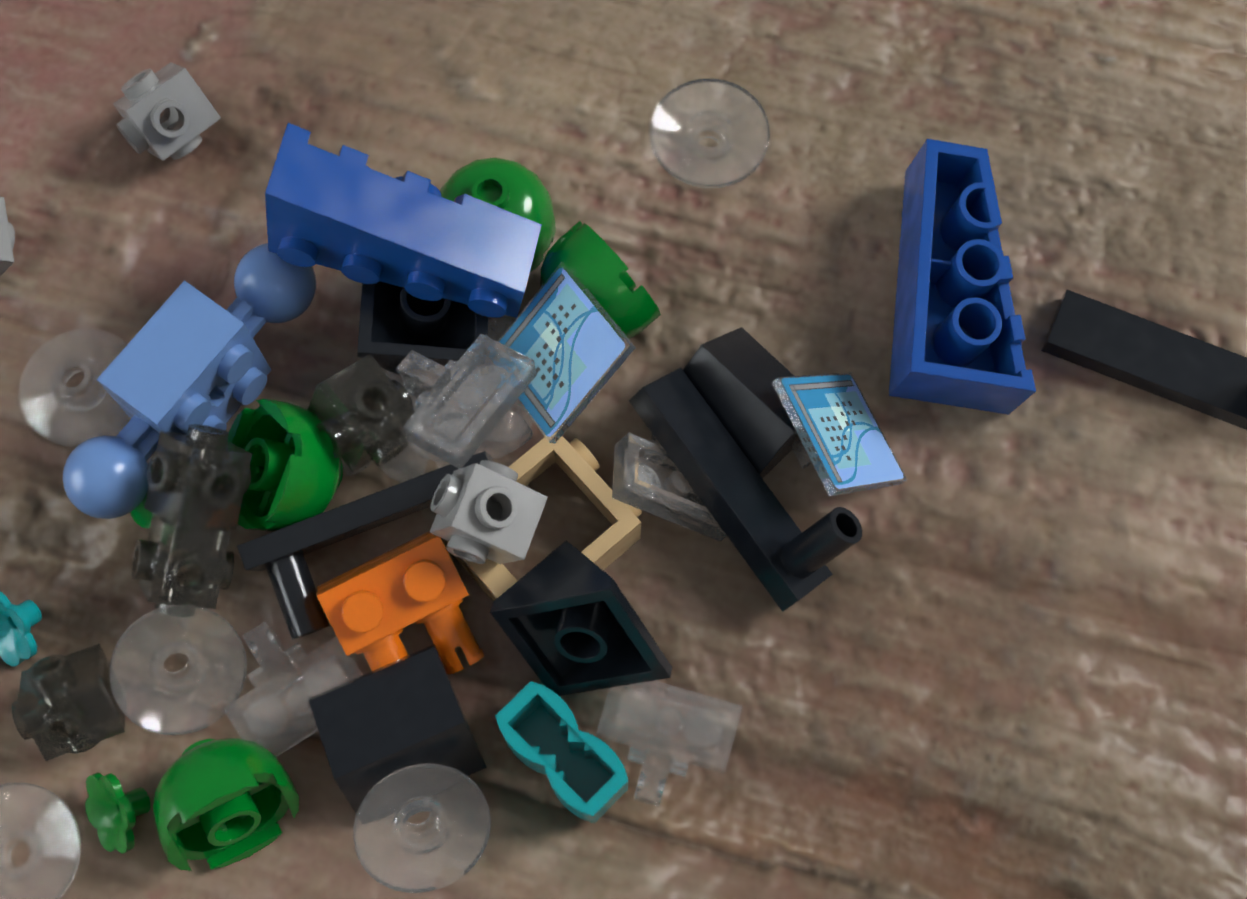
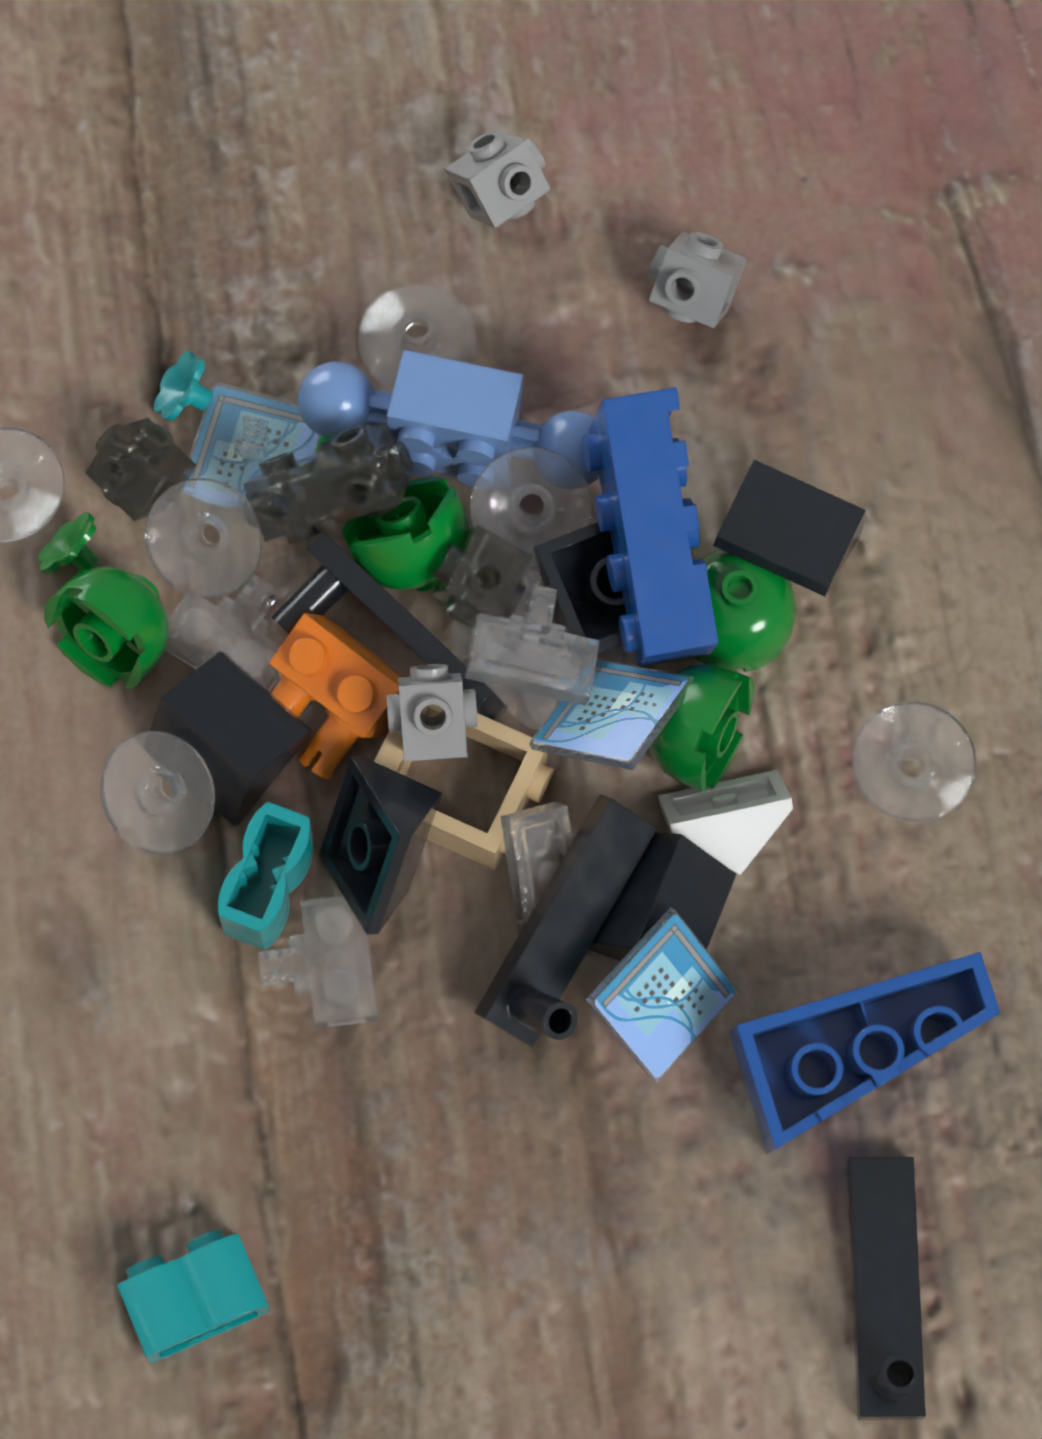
camera: 65 degrees right, 0 degrees up
none -> clear piece [179,381,321,521]
none -> clear dish [470,447,593,569]
none -> white slope [658,770,793,875]
none -> black slope [713,460,866,597]

